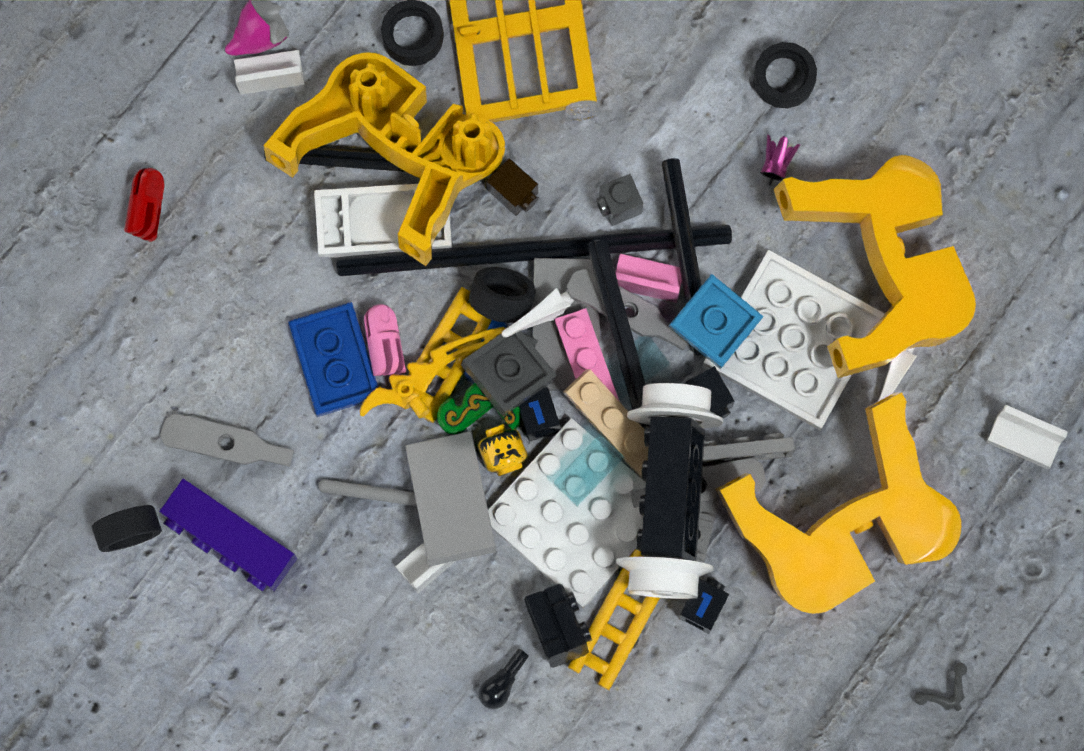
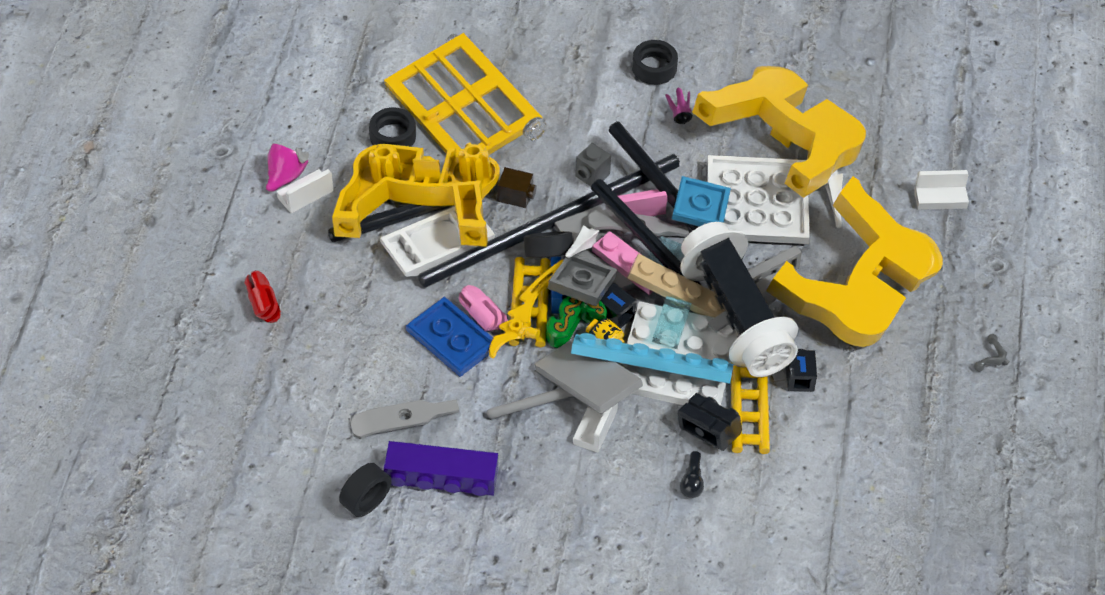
camera: 30 degrees left, 25 degrees down
none -> medium azure plate [571,333,734,384]

